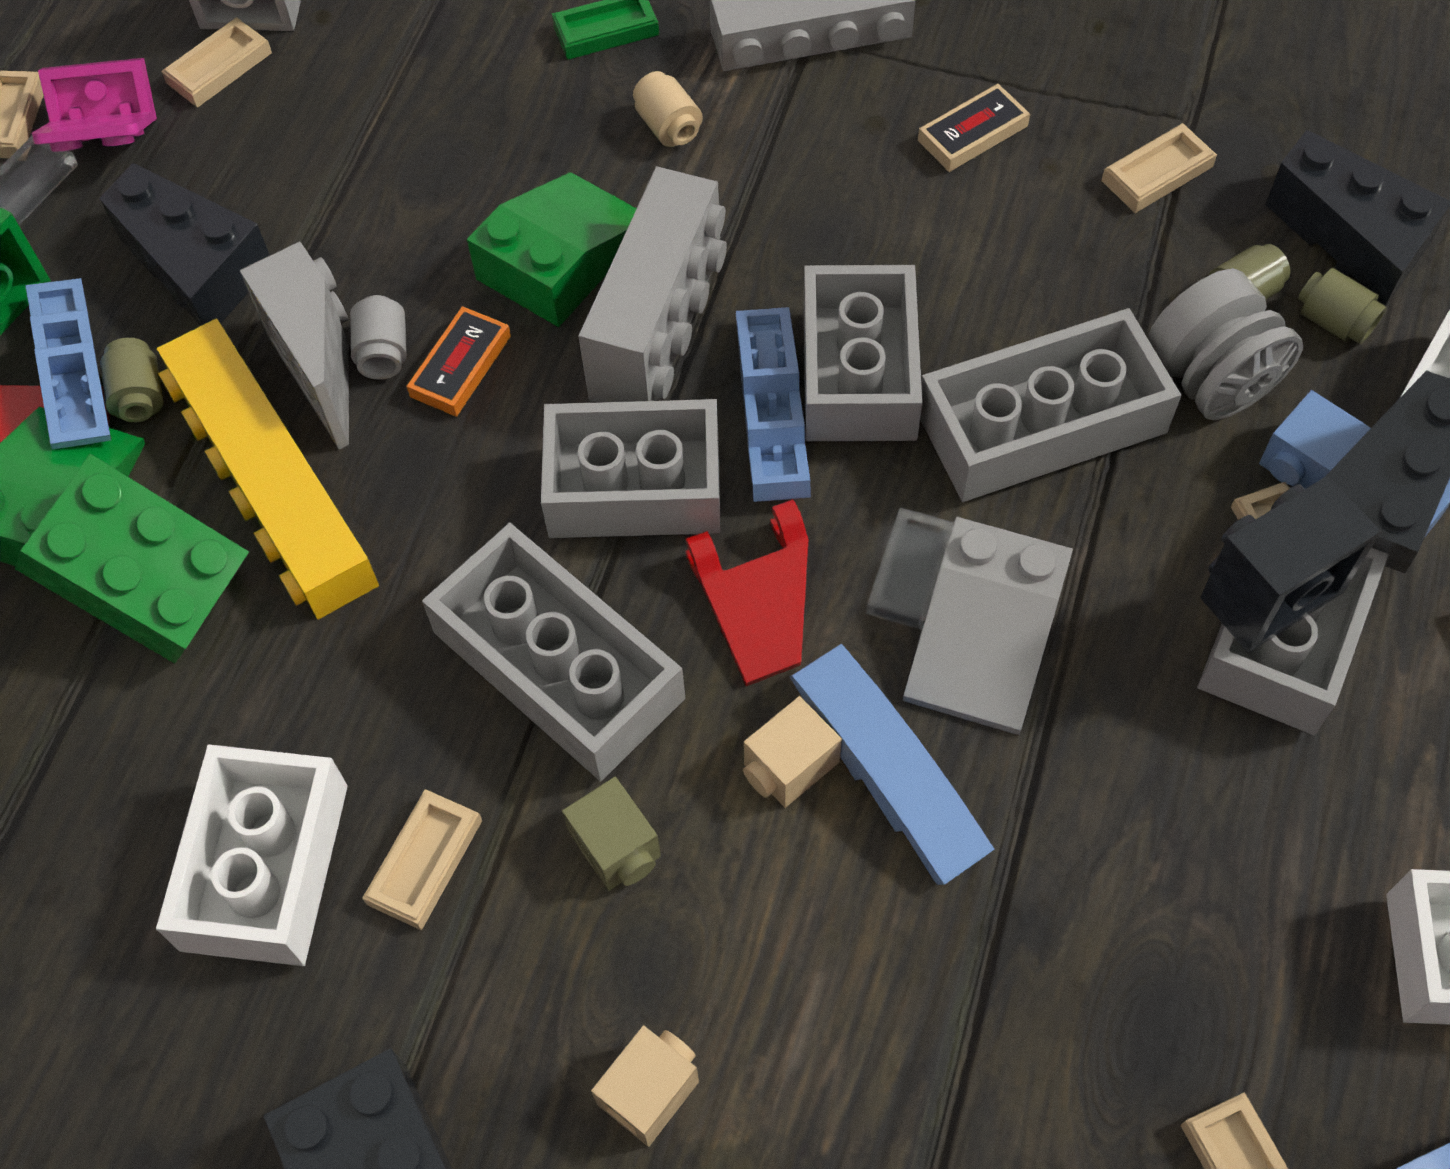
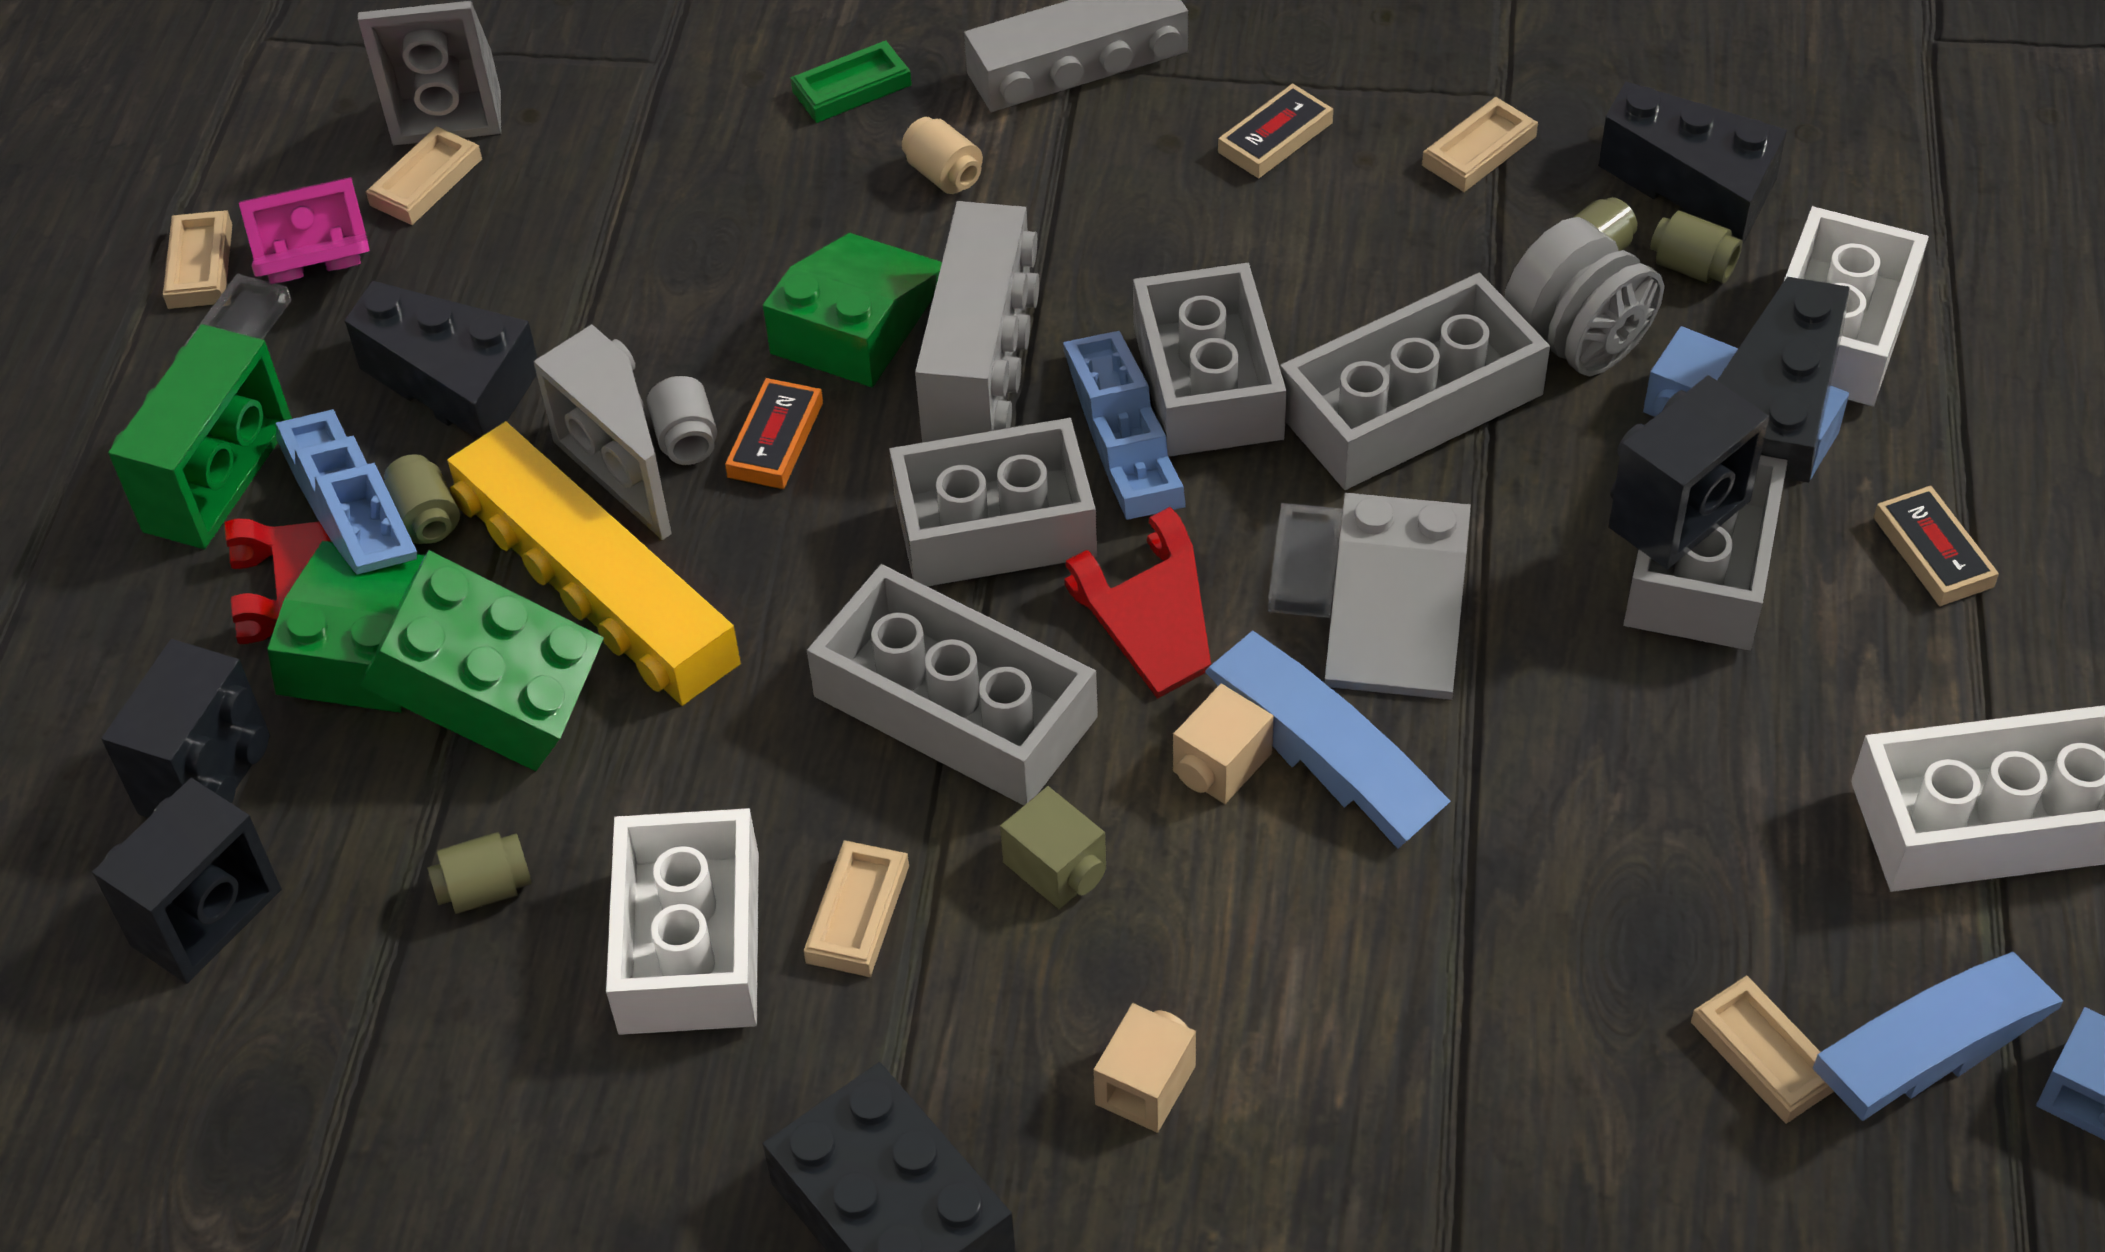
camera: 10 degrees left, 10 degrees down
none -> olive brick [427,832,532,914]

